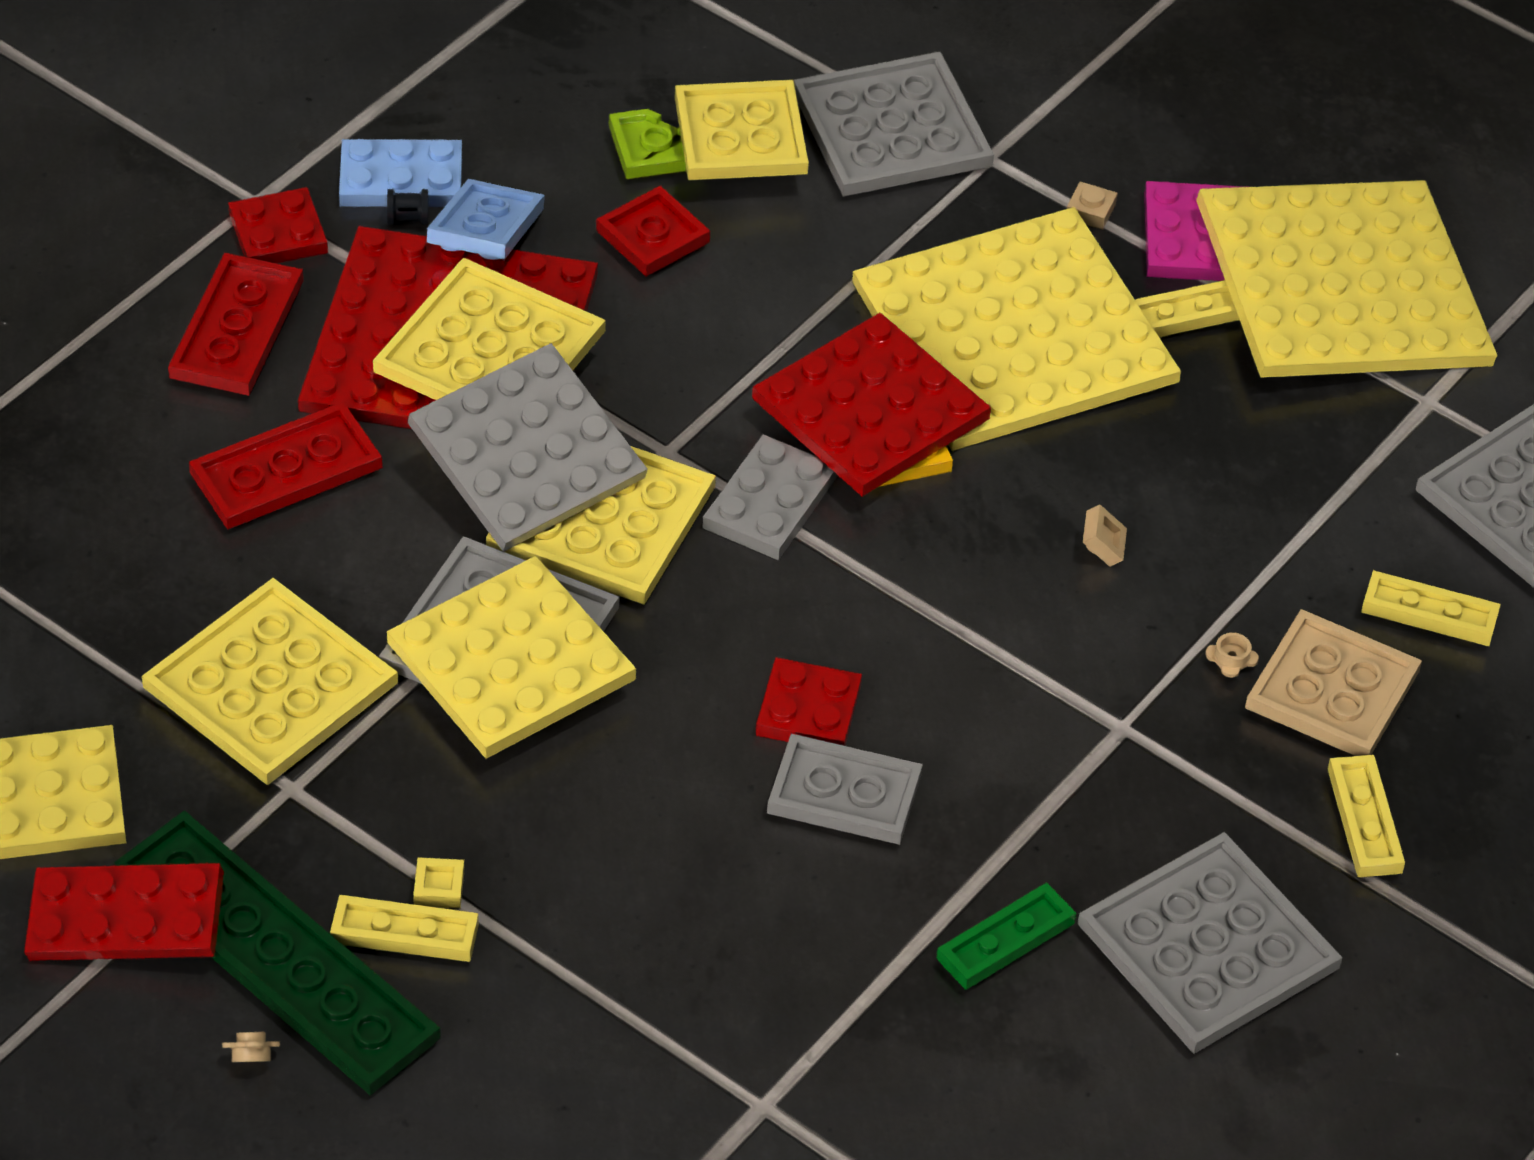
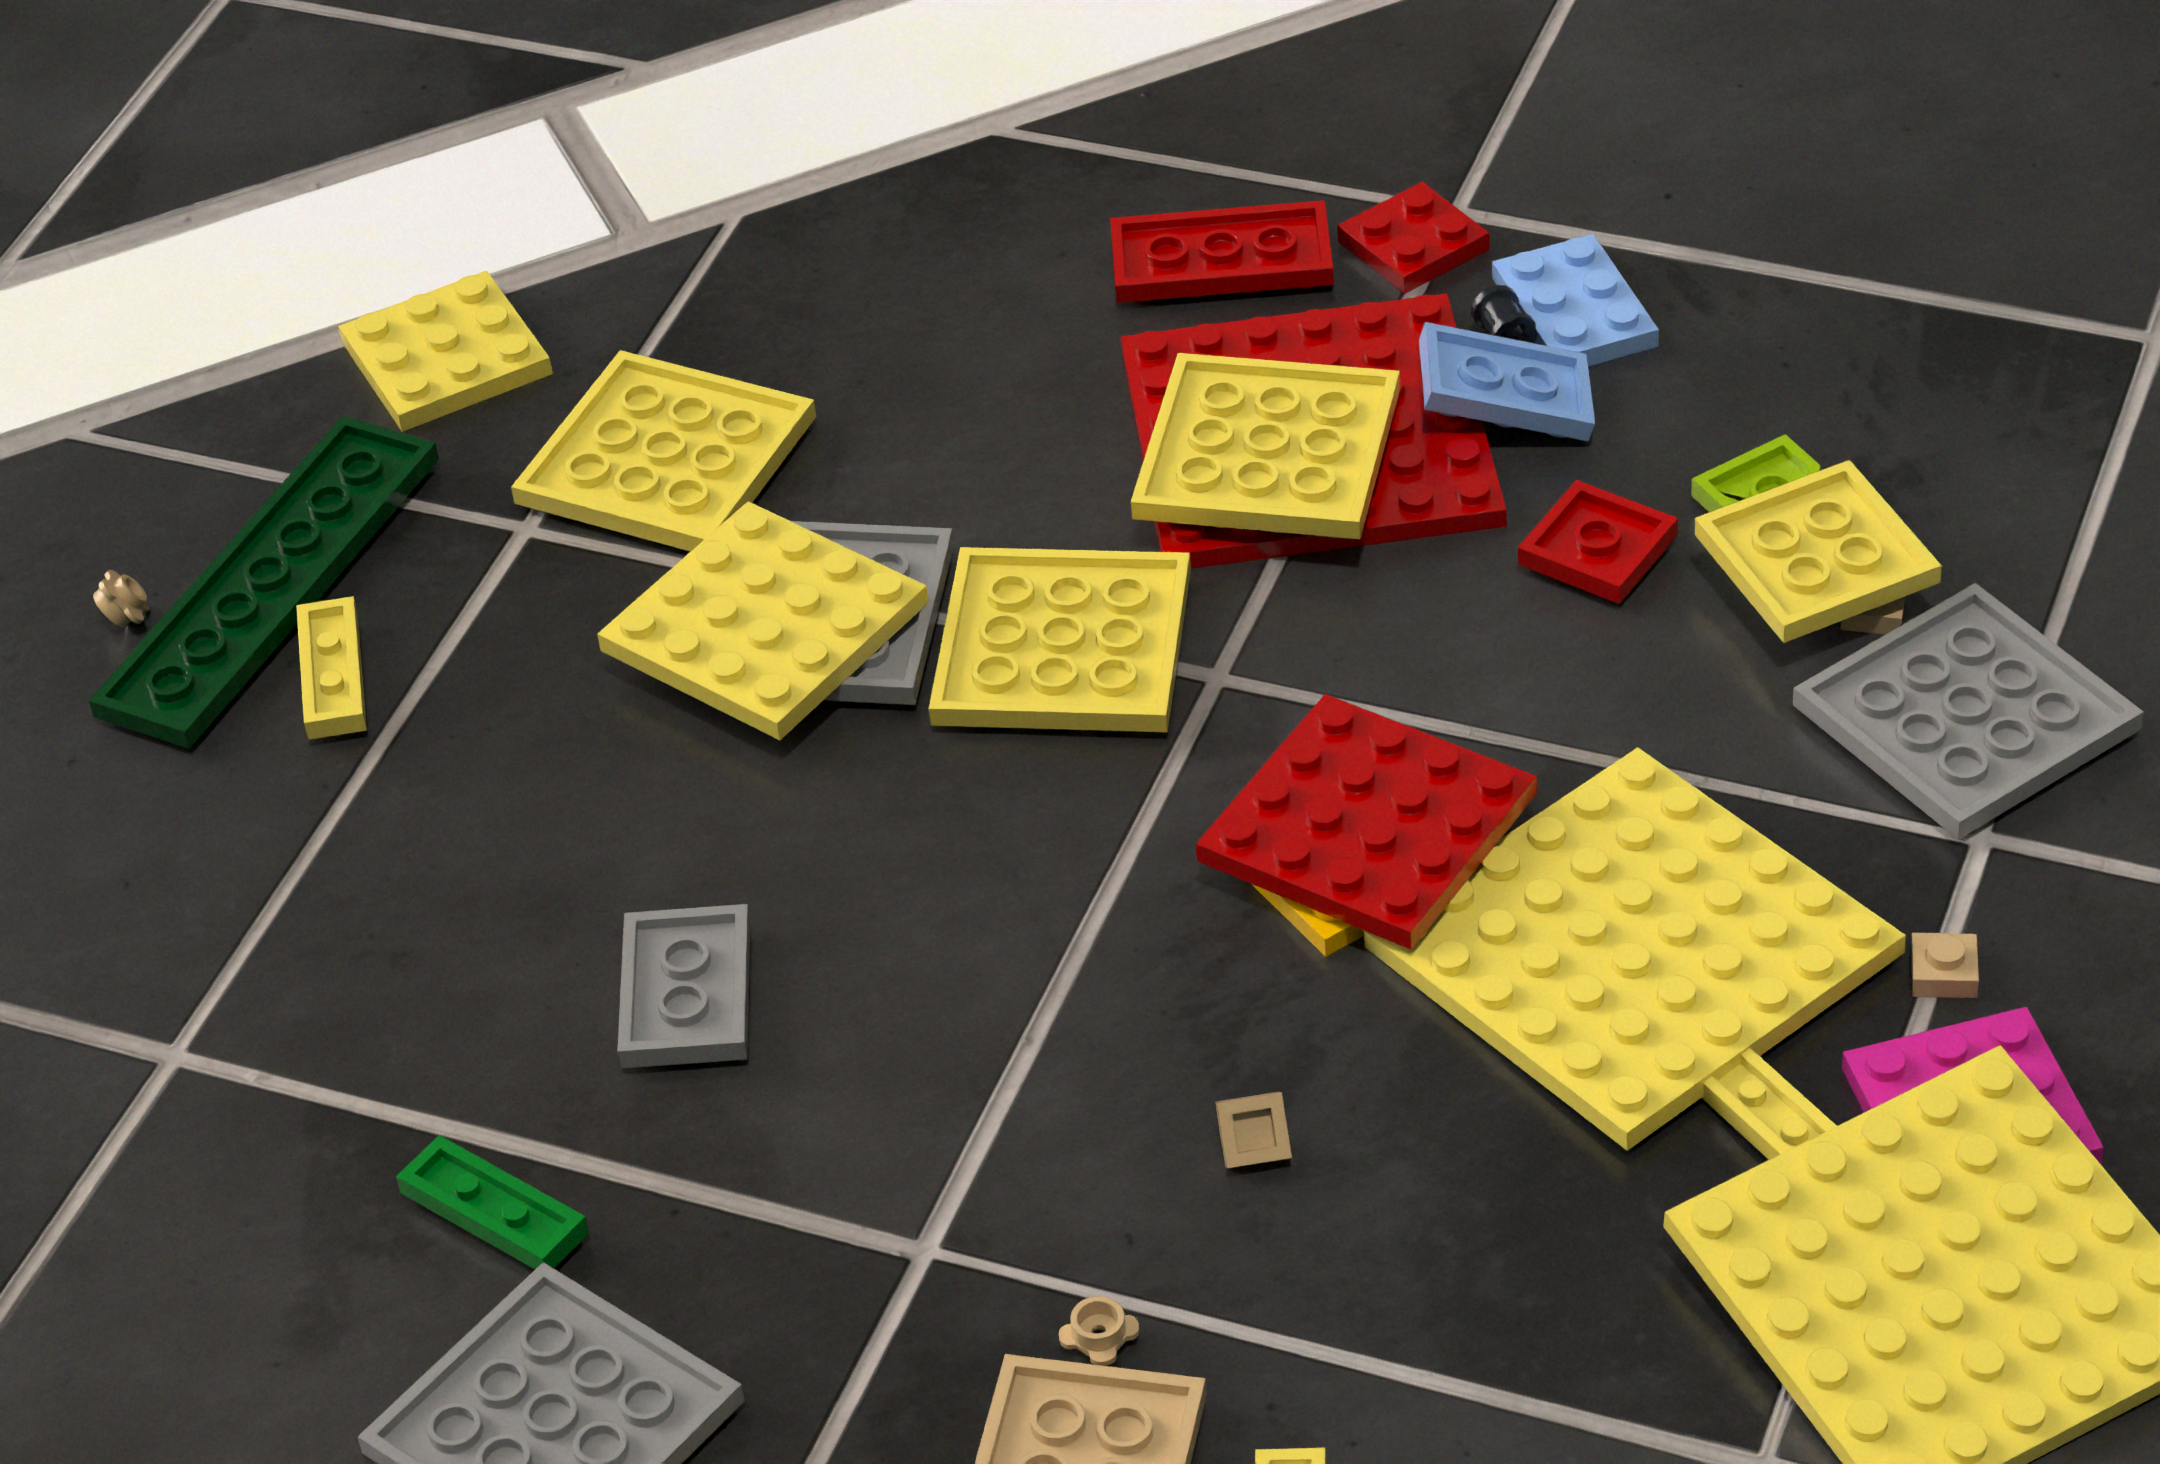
camera: 80 degrees right, 5 degrees down
red plate [24,863,224,961] -> none
red plate [189,402,383,530] -> none
light grey plate [408,343,648,552] -> none
light yellow plate [413,858,464,909] -> none
light grey plate [702,434,838,560] -> none
red plate [756,657,862,746] -> none

